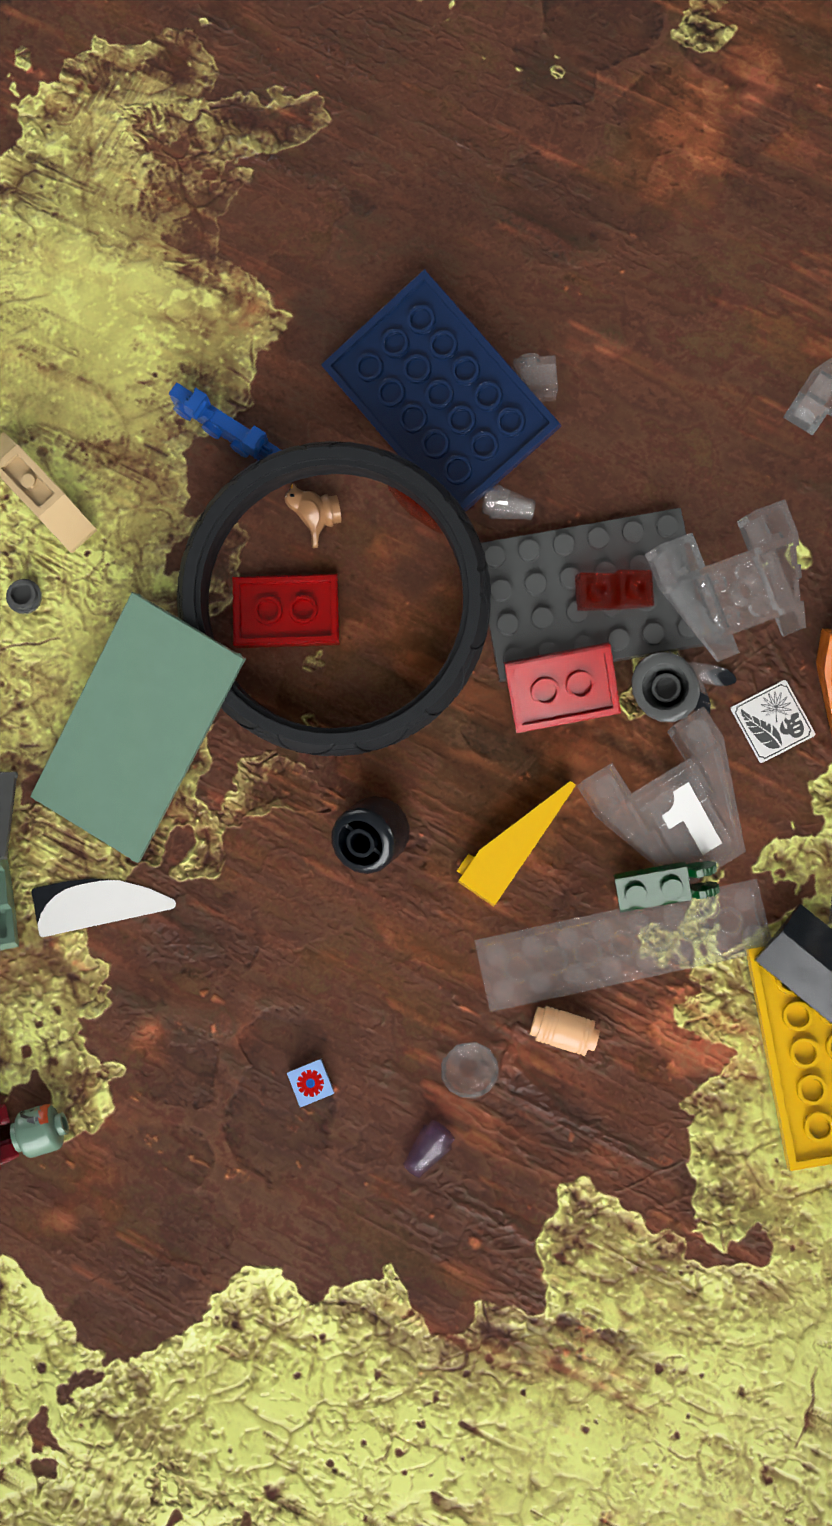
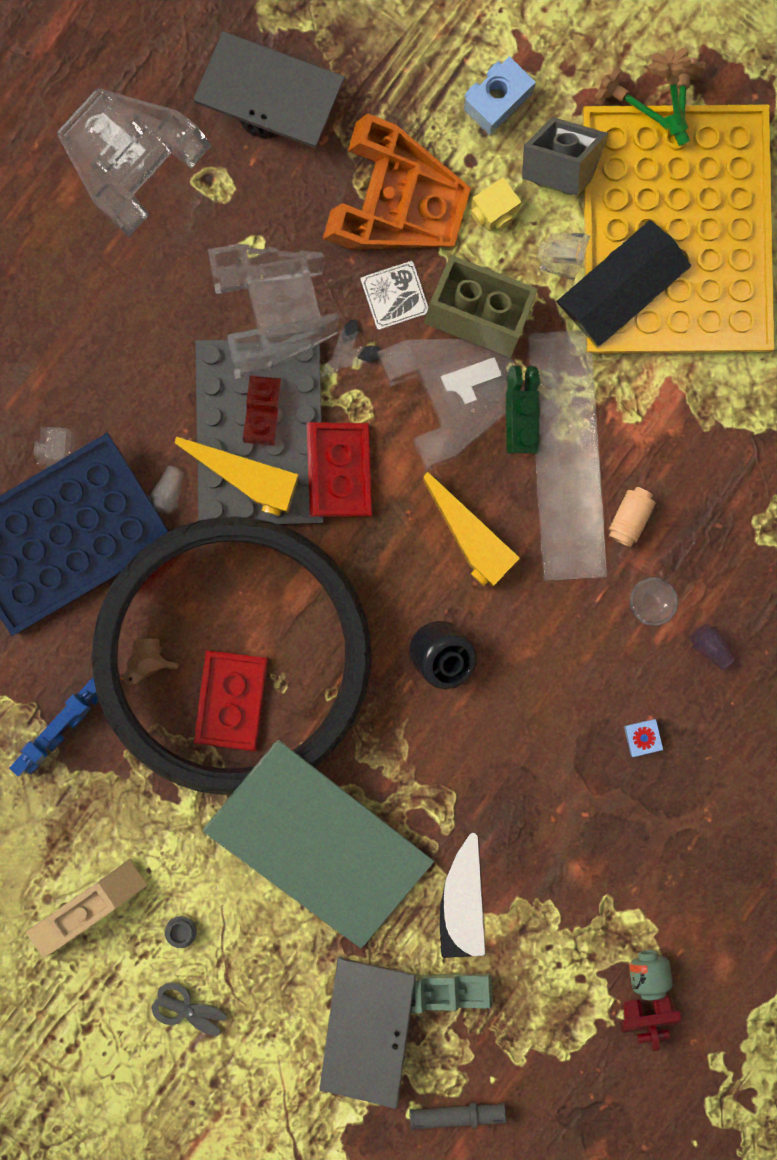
camera: 85 degrees left, 5 degrees up
dark grey hat [631,652,700,722] -> none
none -> yellow slope [175,437,299,516]
none -> olive brick [424,254,538,358]

